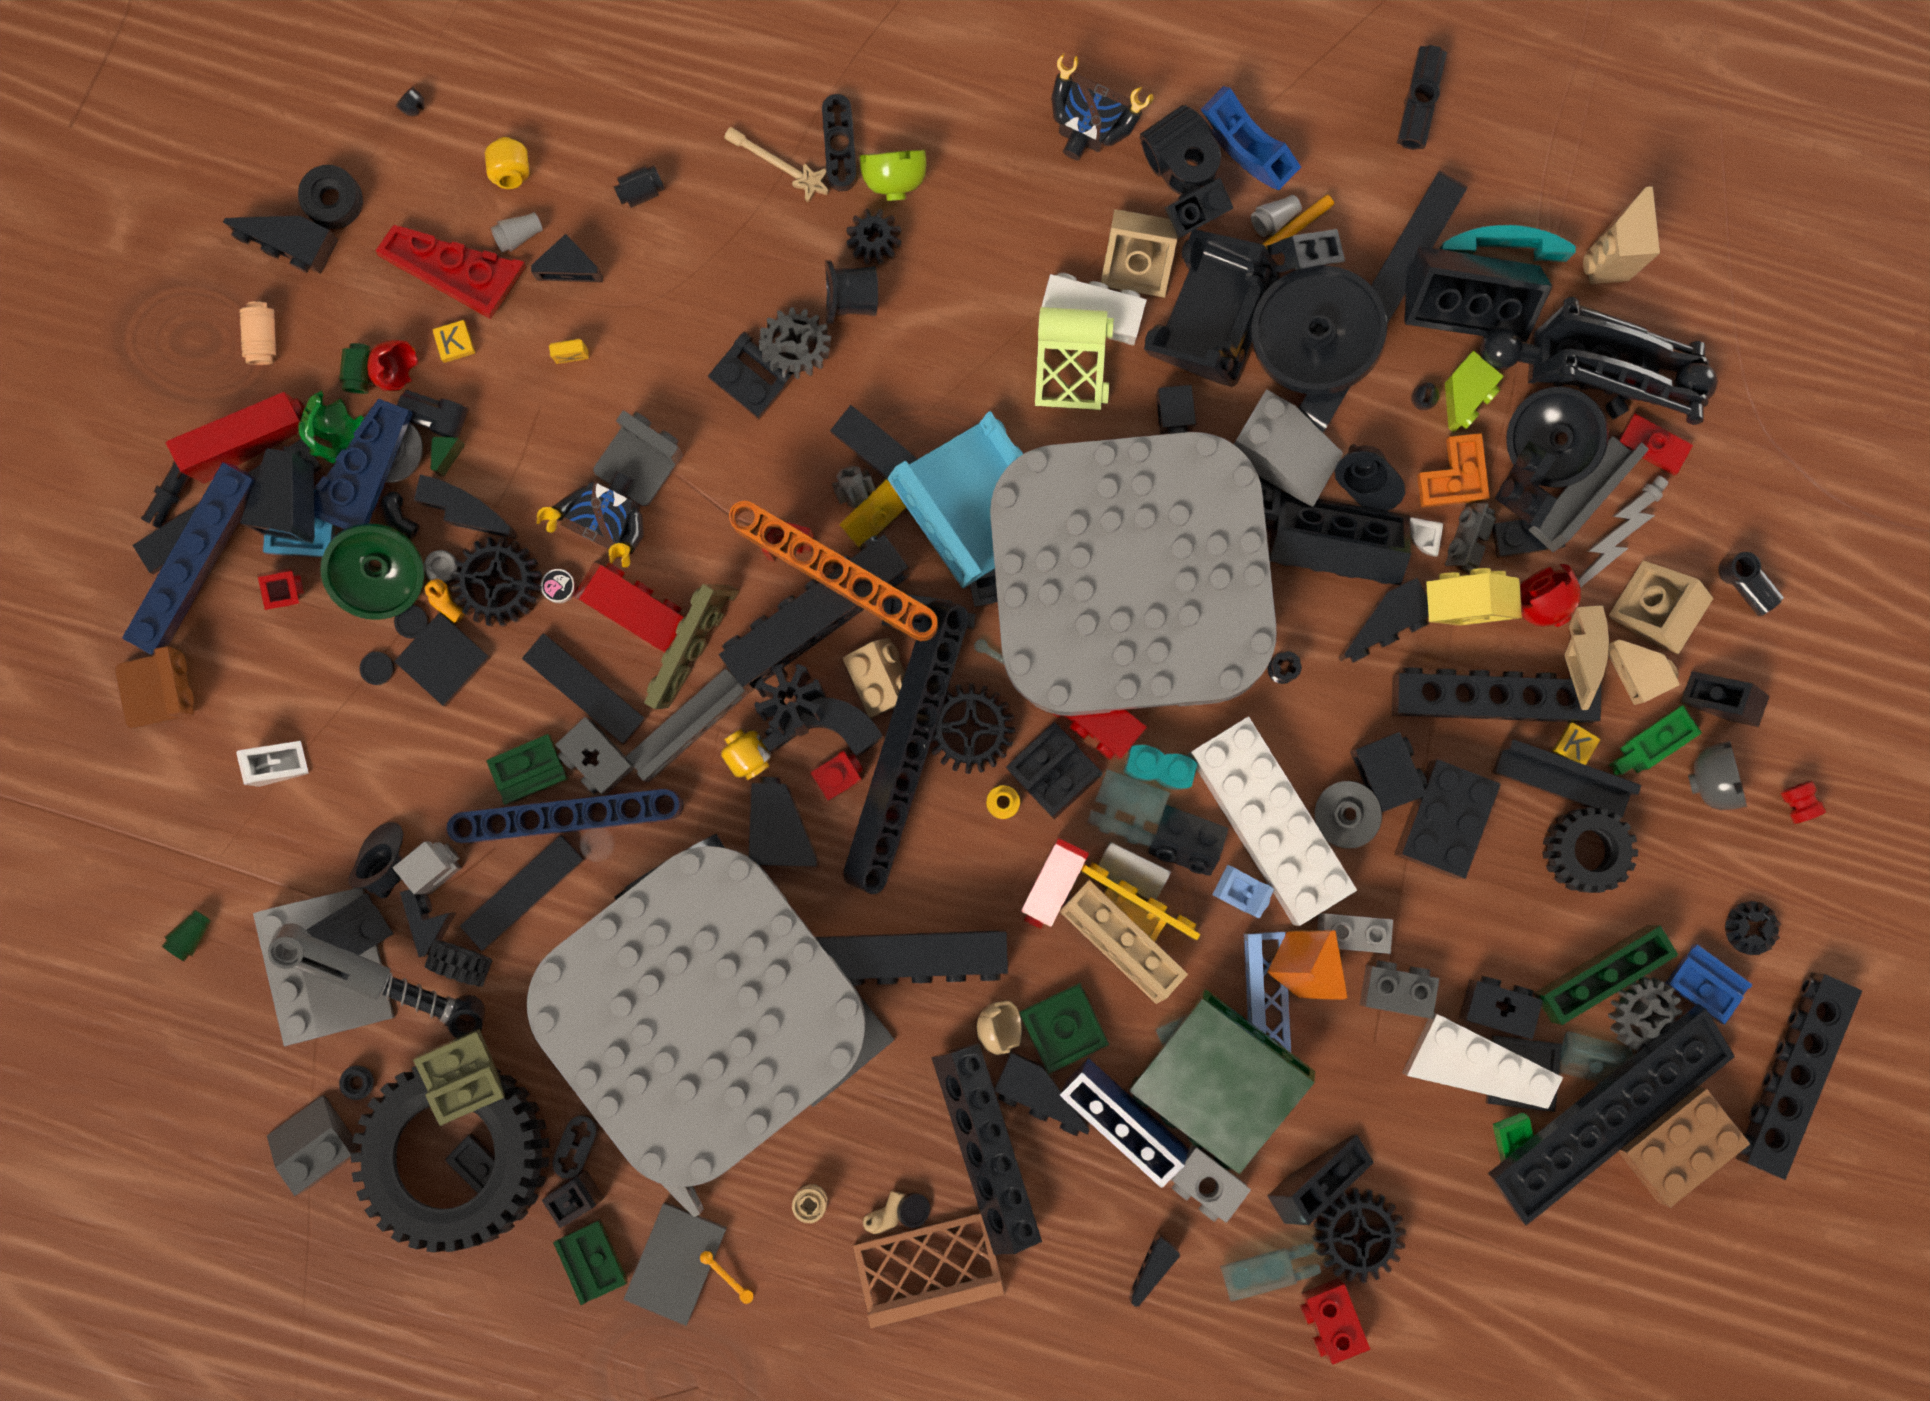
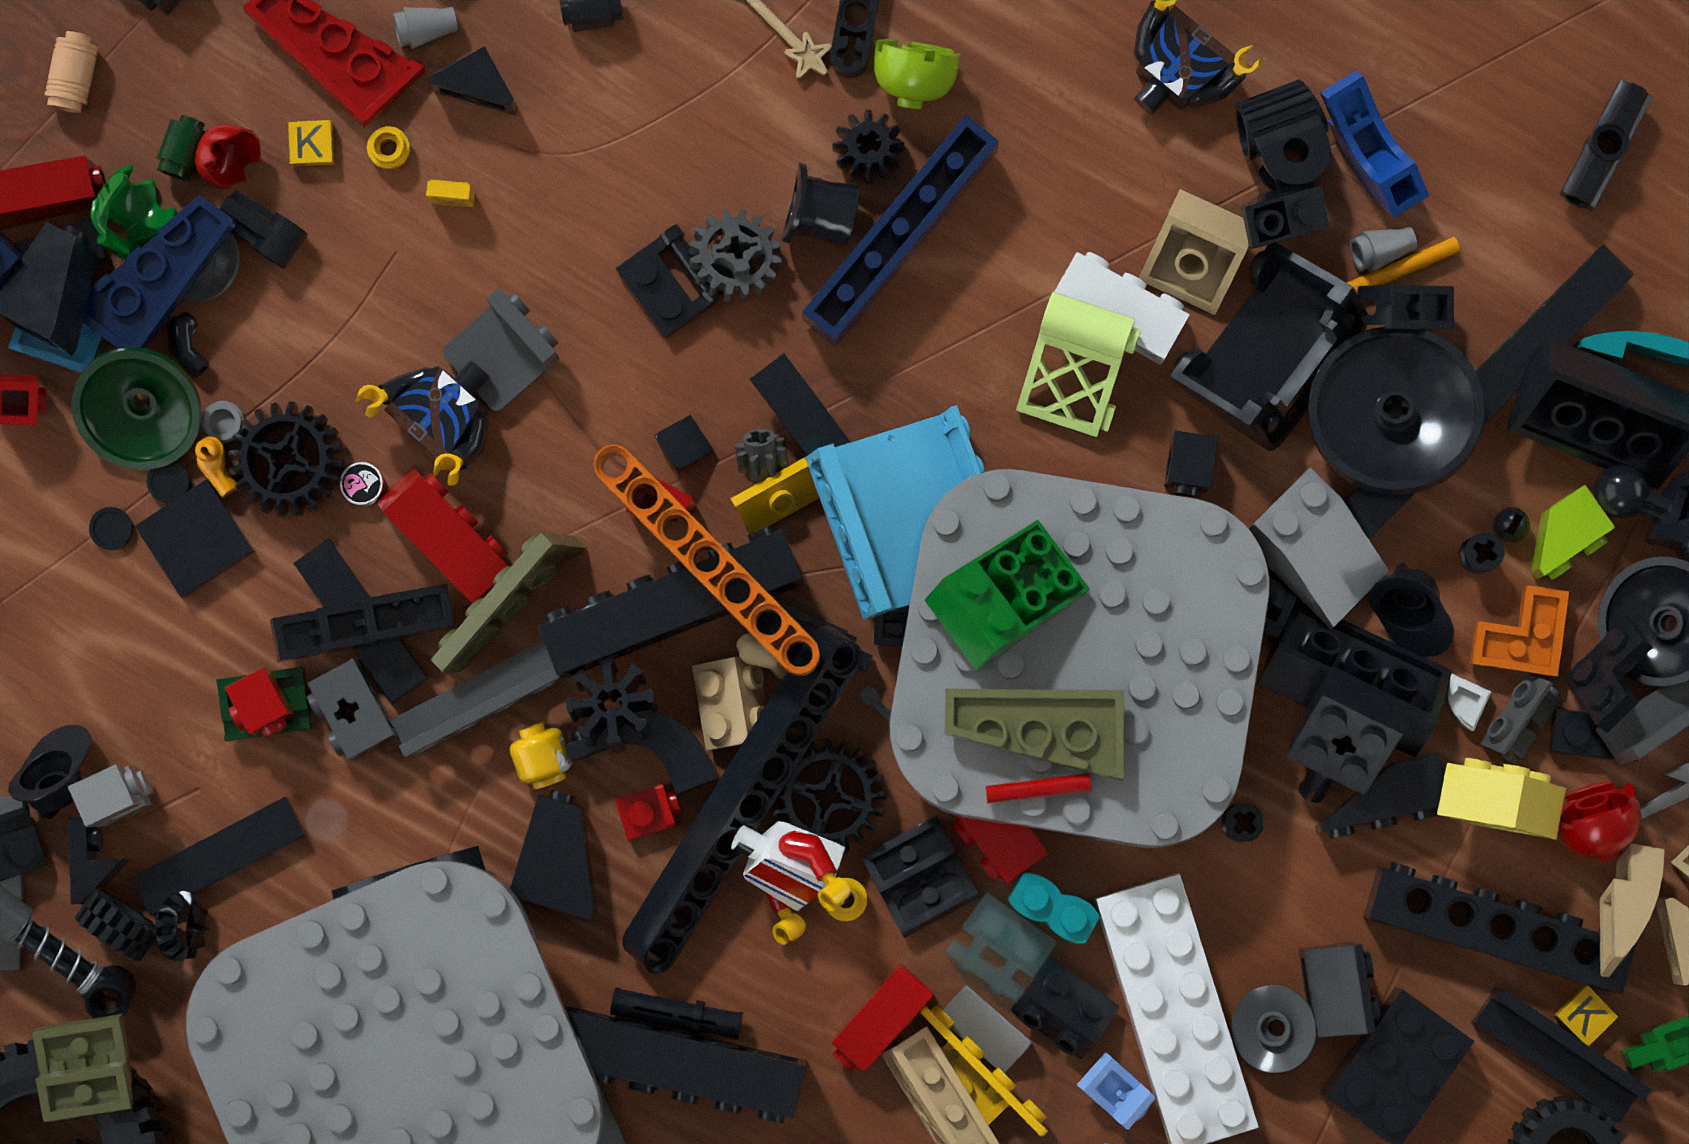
camera: 20 degrees right, 0 degrees up
black slope [414,474,517,539] -> none
dark green slope [430,437,465,476] -> none
dark blue beam [447,789,683,843] -> none
none -> black gear [155,891,209,962]
none -> red brick [225,667,295,738]
none -> black slope [270,584,455,663]
none -> yellow plate [367,126,410,169]
none -> black pin [610,987,743,1040]
none -> black slope [654,415,714,474]
none -> torso [732,822,850,945]
none -> tan arm [736,633,792,679]
none -> dark blue brick [802,115,999,347]
none -> green slope [924,520,1091,671]
none -> olive wing [945,689,1124,781]
none -> red piece [985,773,1092,804]
none -> black brick [1286,666,1411,803]
none -> black bush [1458,533,1505,574]

